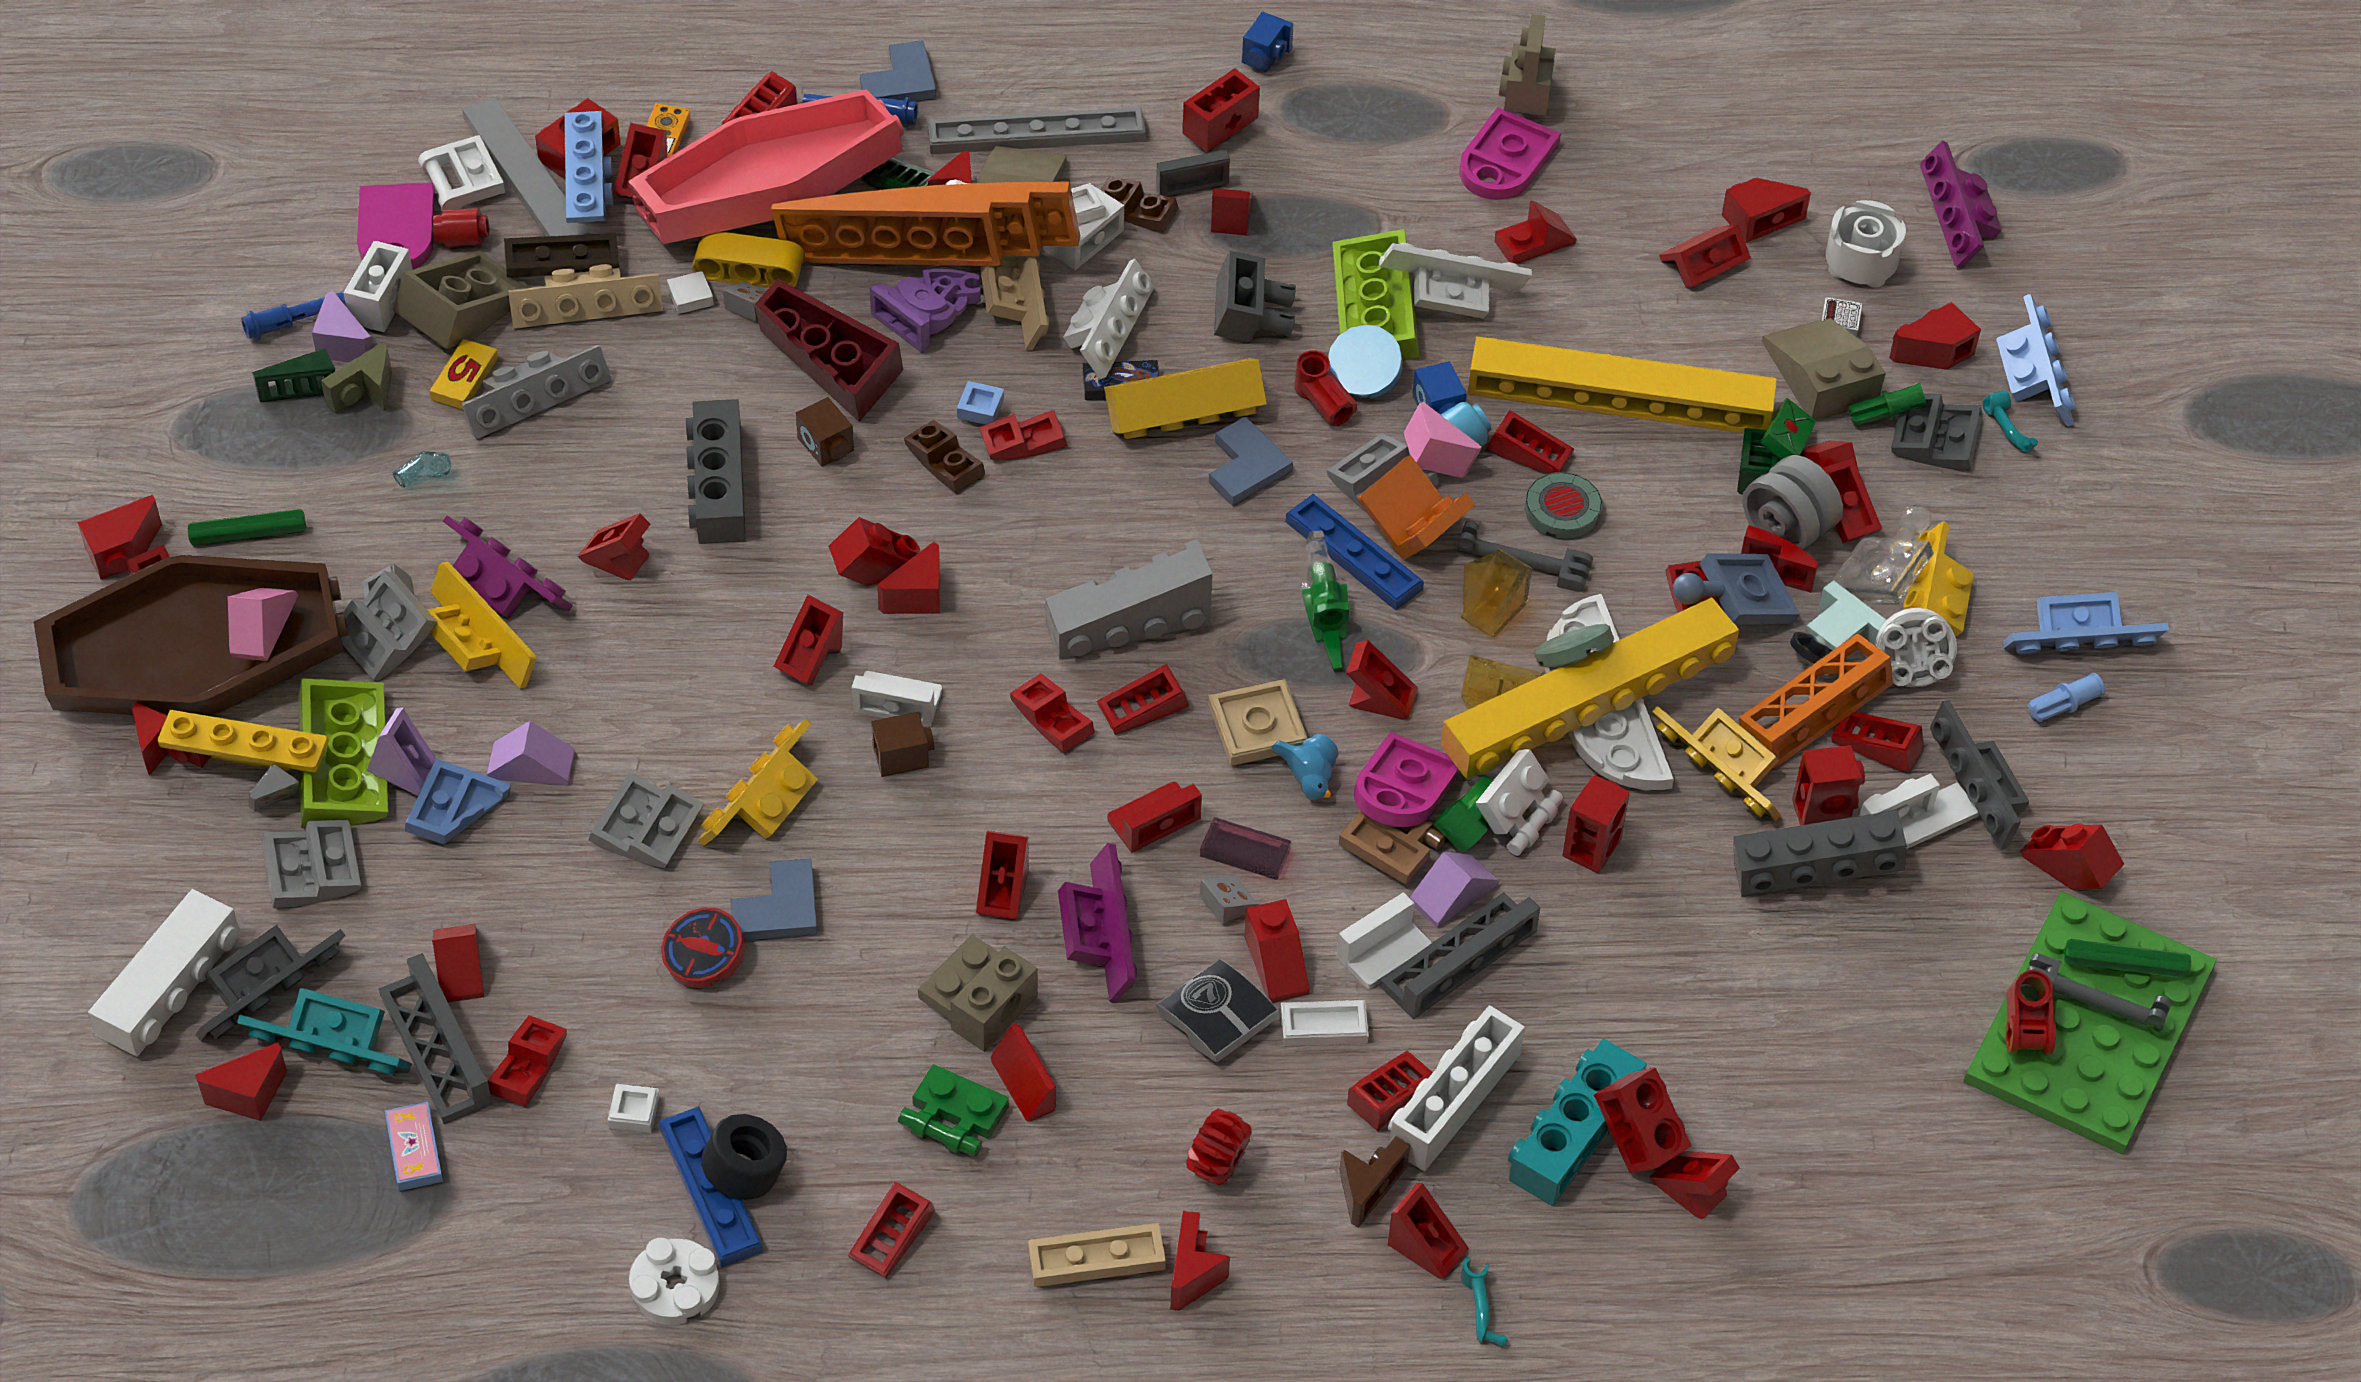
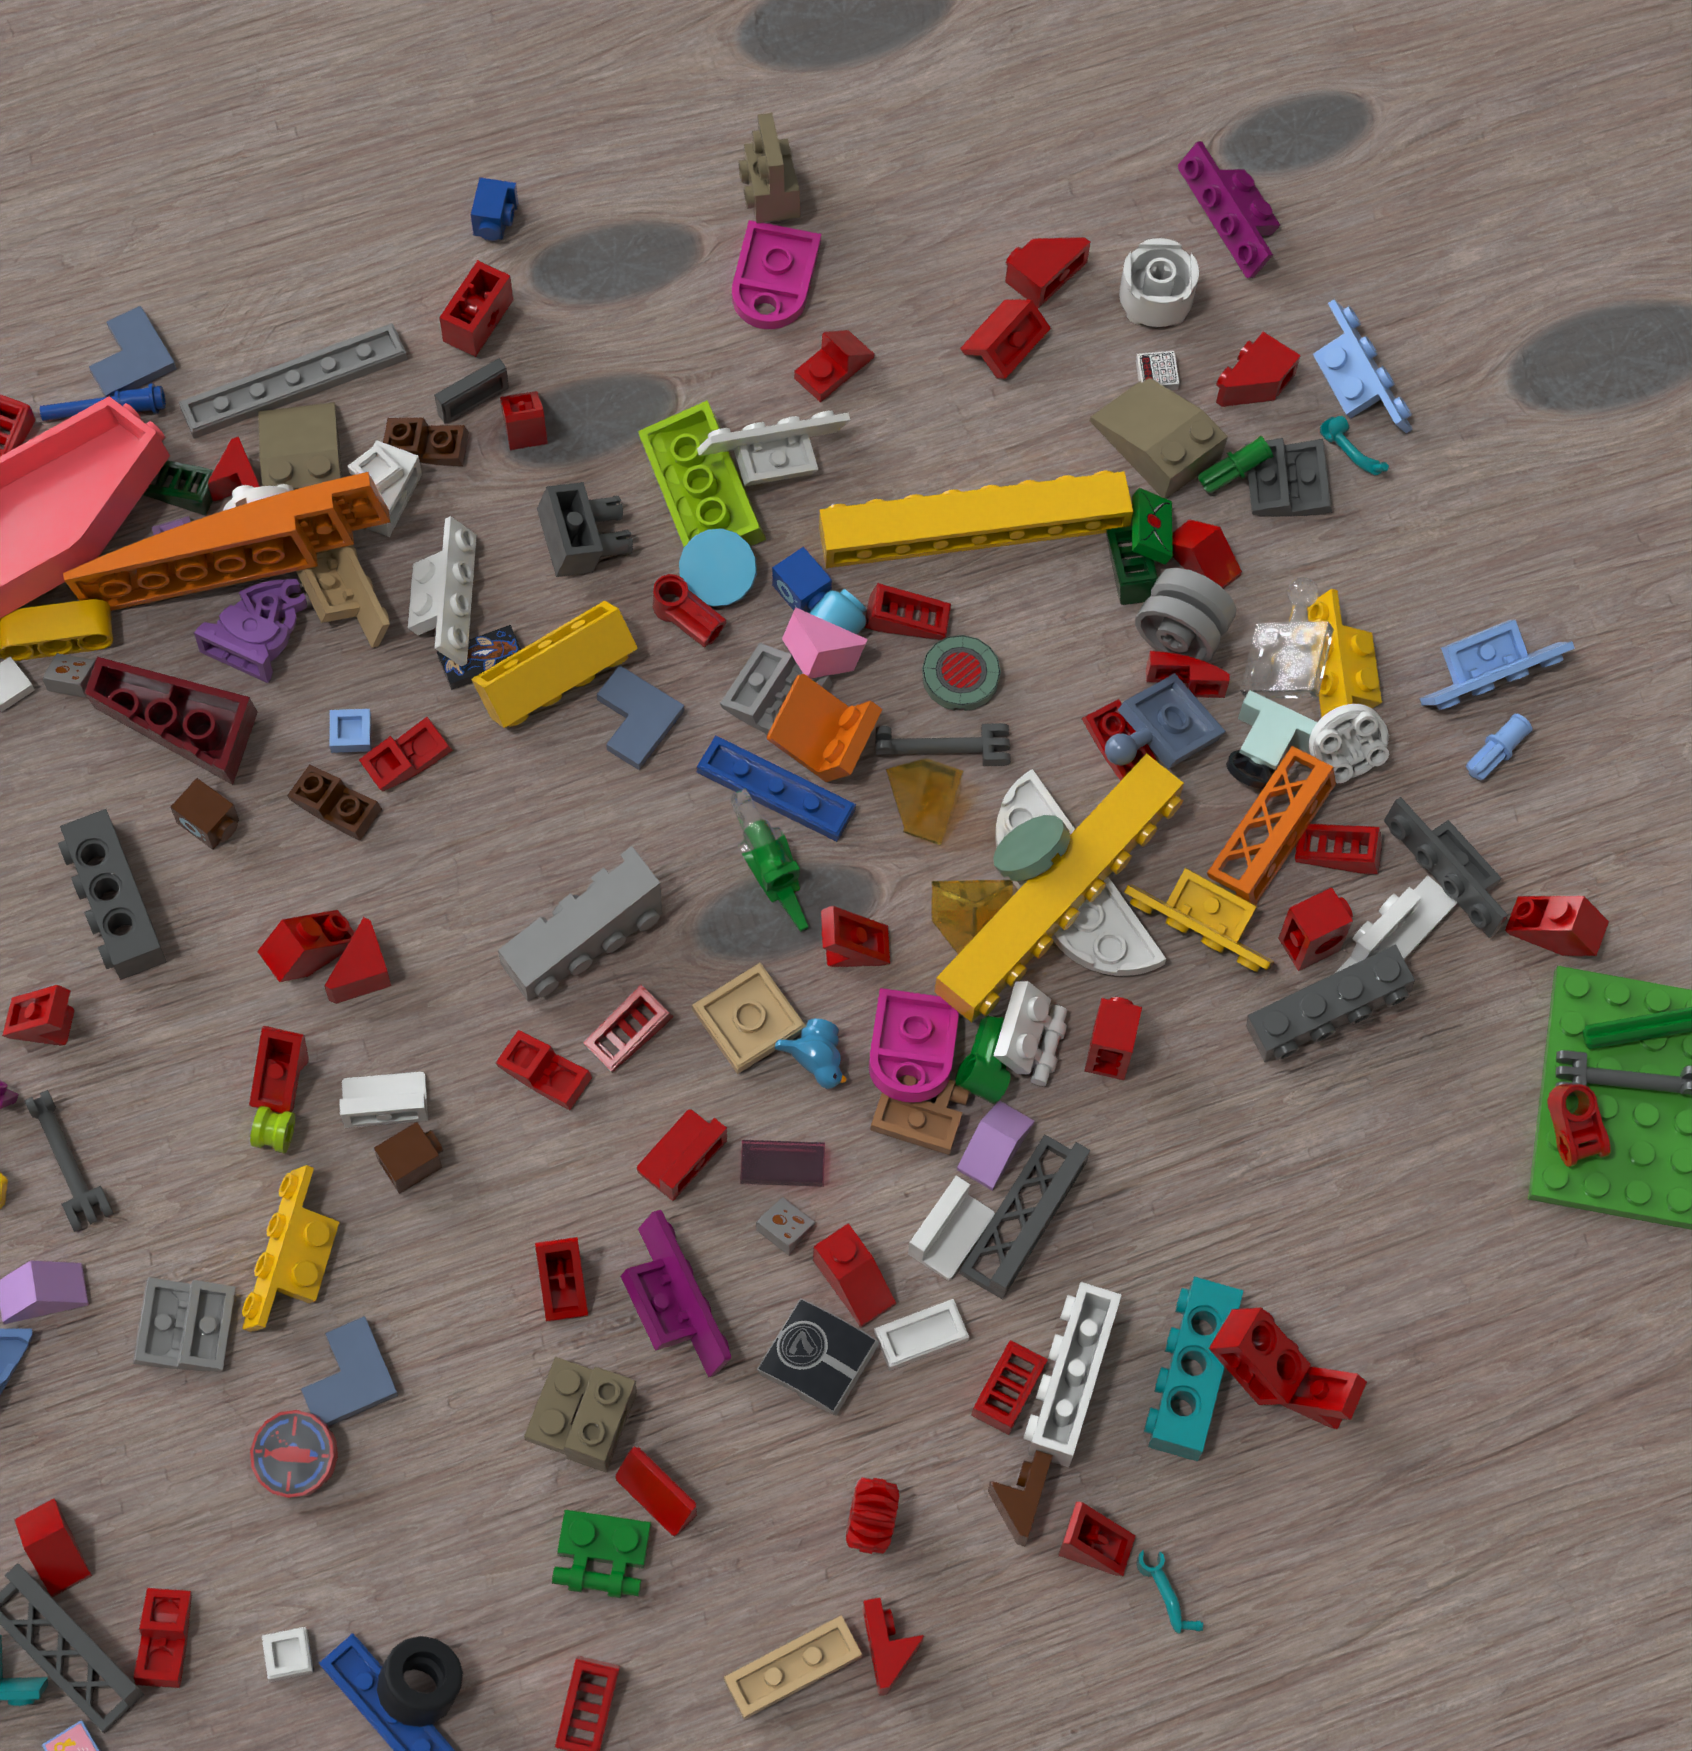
camera: 20 degrees left, 15 degrees up
red slope [1822,458,1882,544] -> none
none -> dark grey hinge [24,1090,114,1232]
none -> lime wheel [250,1105,295,1154]

